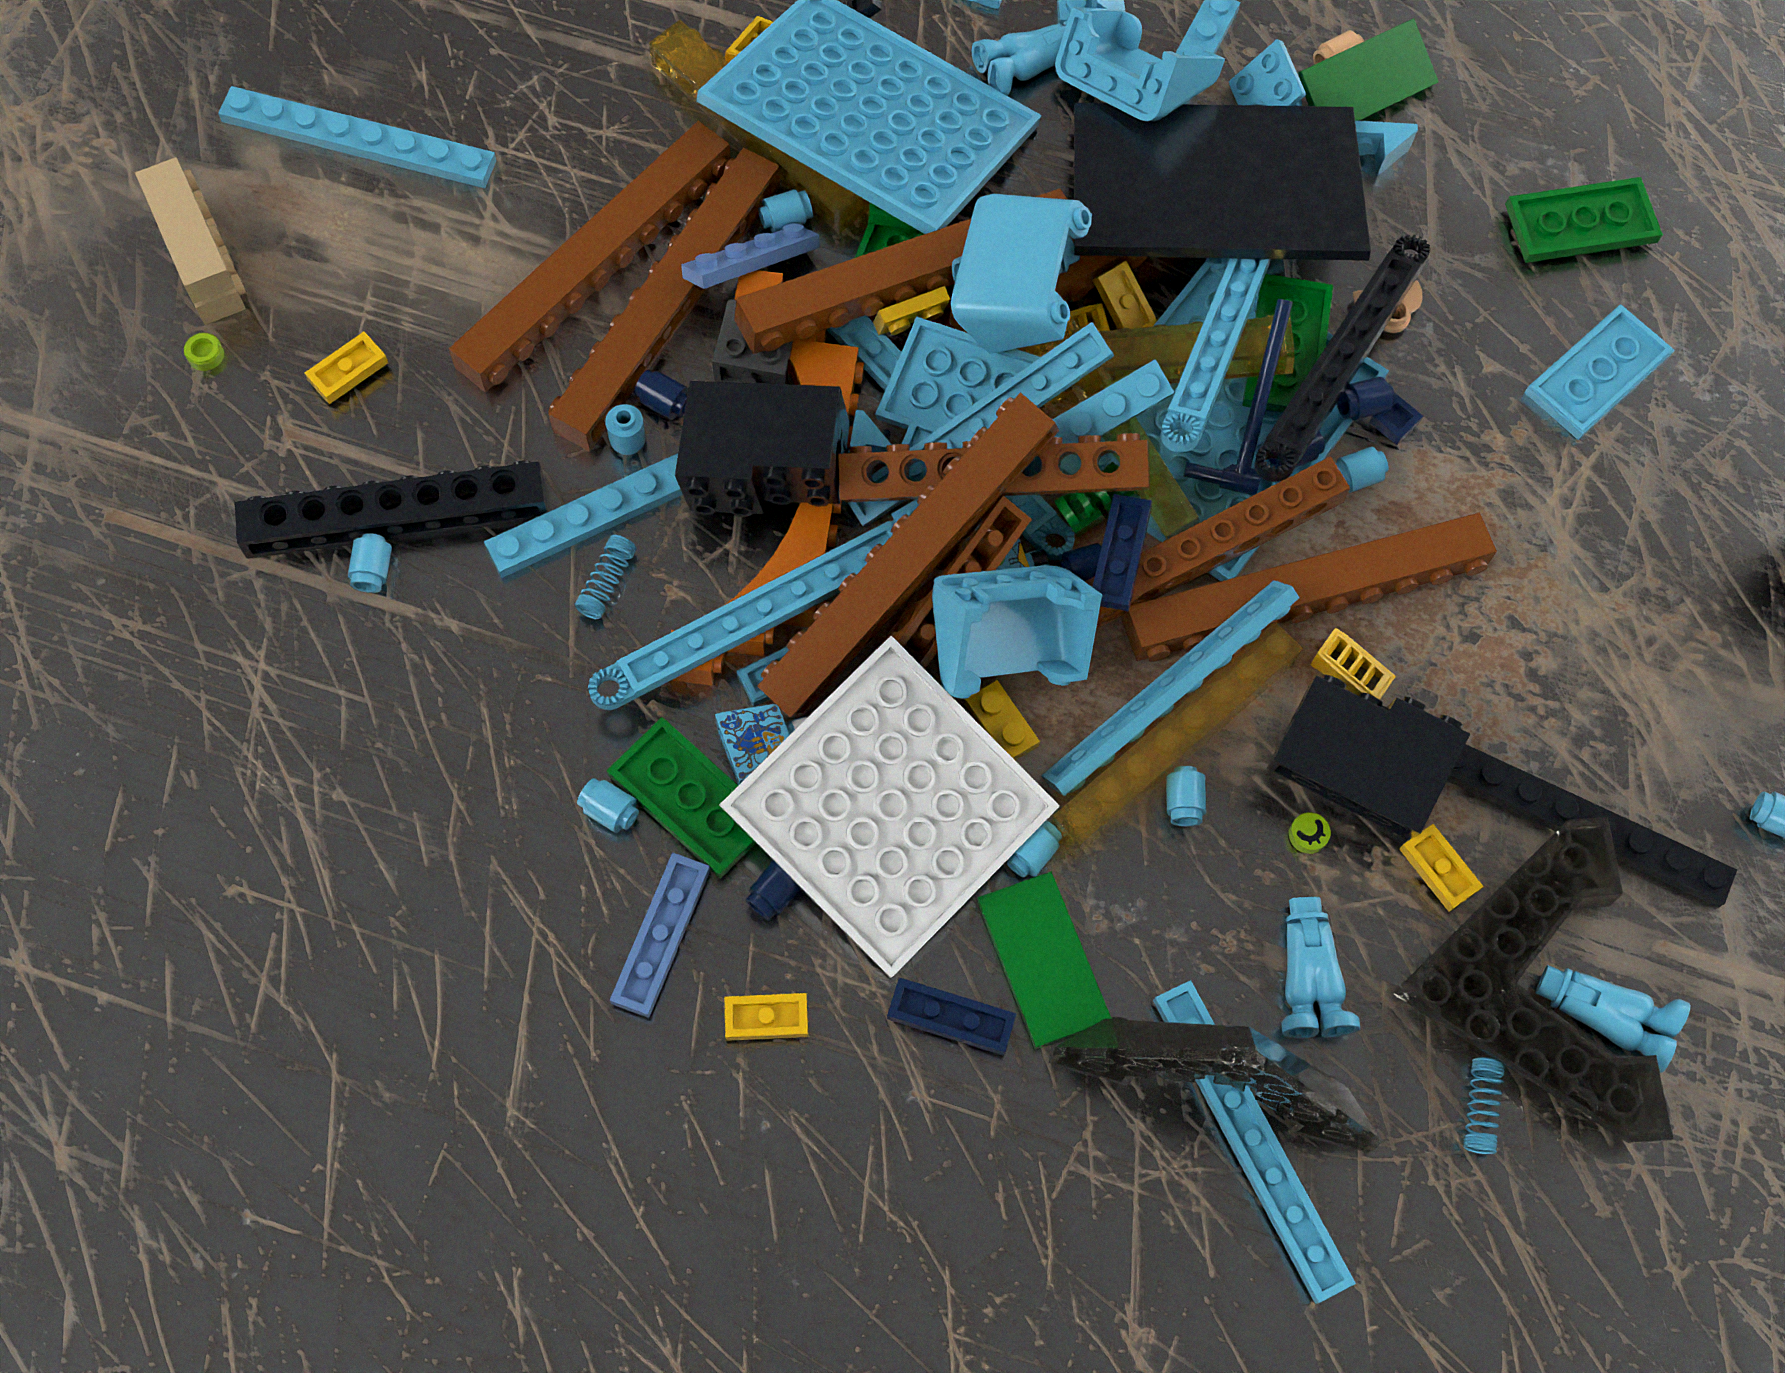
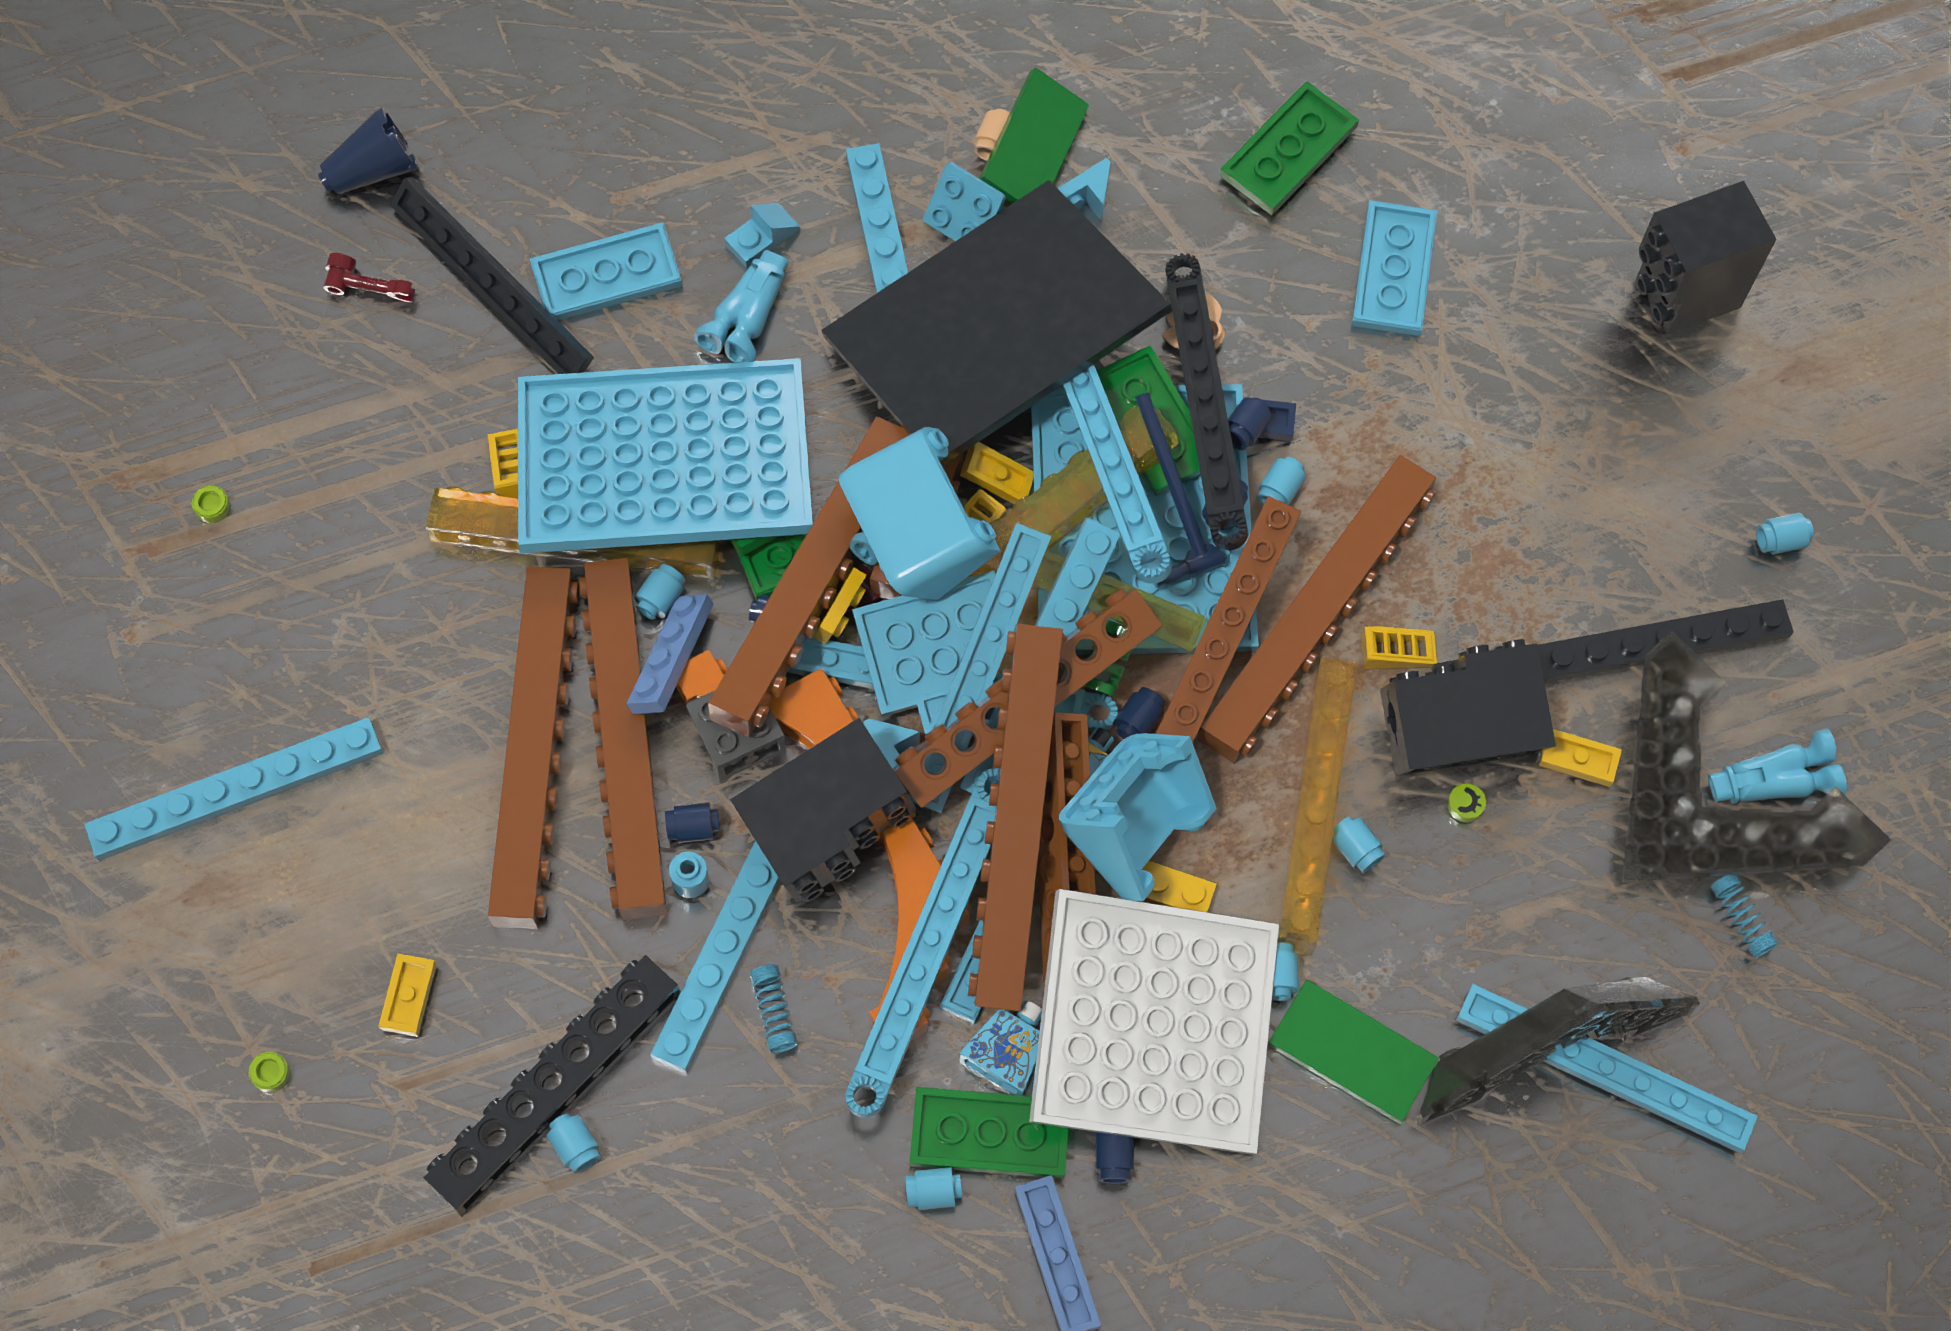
camera: 35 degrees left, 0 degrees up
tan piece [135,157,247,325] -> none
yellow plate [724,993,808,1041] -> none
dark blue plate [887,977,1017,1056] -> none
medium azure plate [1041,580,1300,796] -> none
medium azure windscreen [1055,7,1225,121] -> none
dark blue plate [1093,494,1152,611] -> none
medium azure piece [1281,897,1360,1038] -> none

